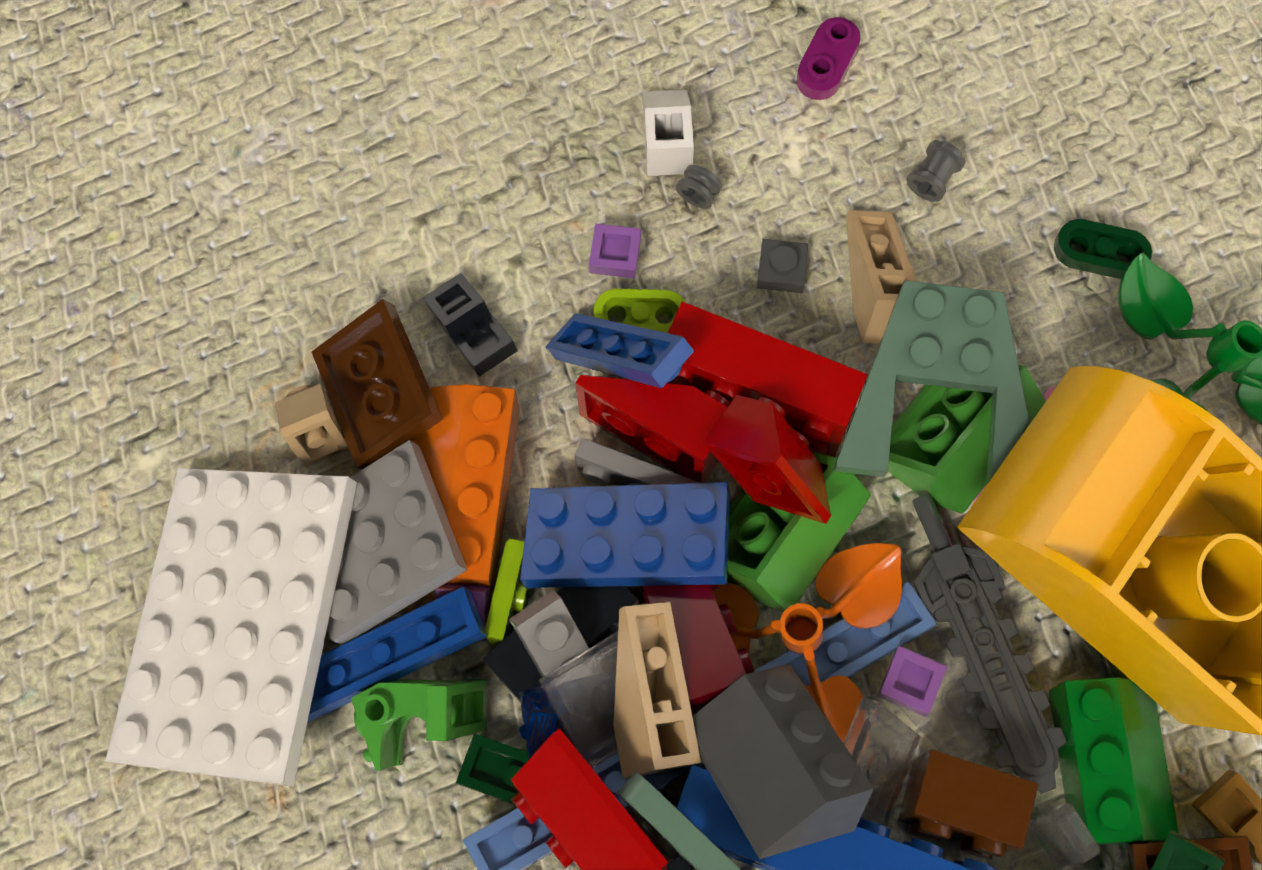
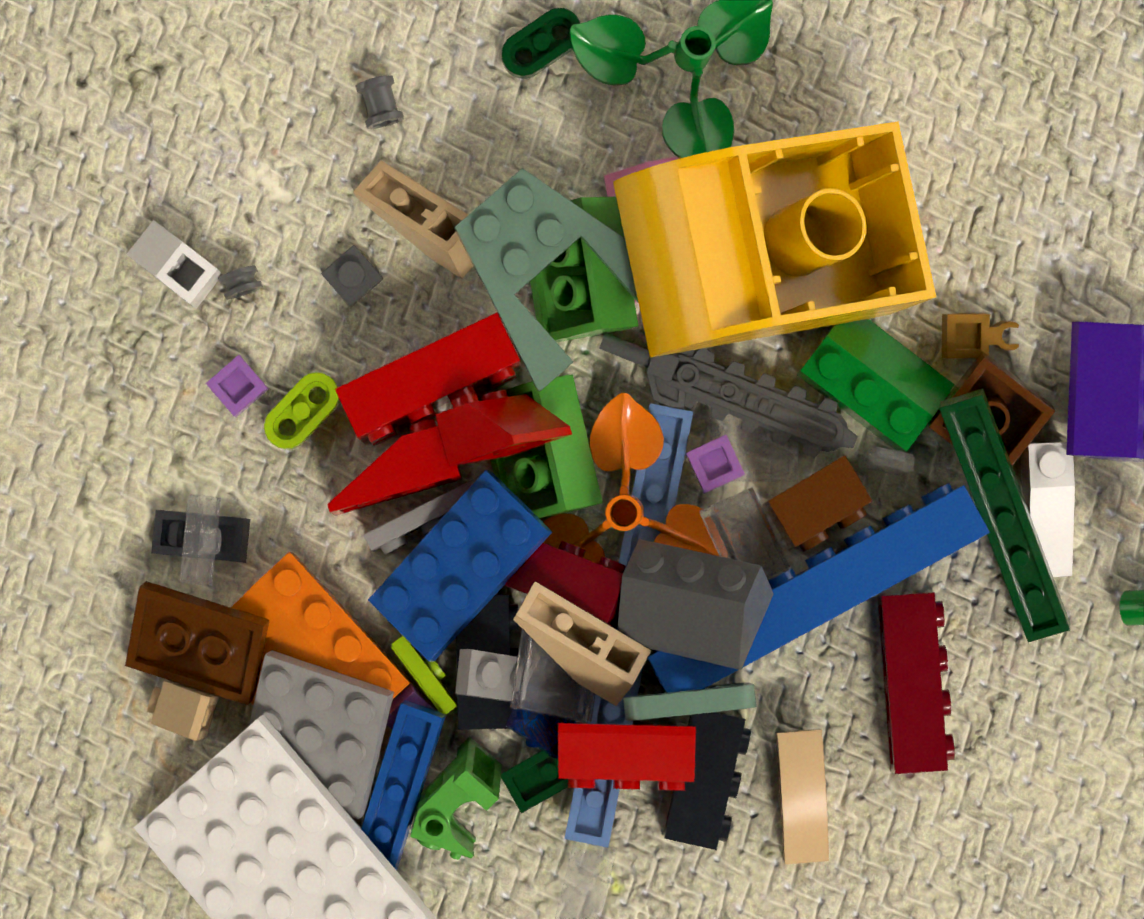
camera: 55 degrees left, 15 degrees up
blue plate [545,313,694,388] -> none
magenta plate [797,17,860,100] -> none
none -> clear plate [180,494,222,586]

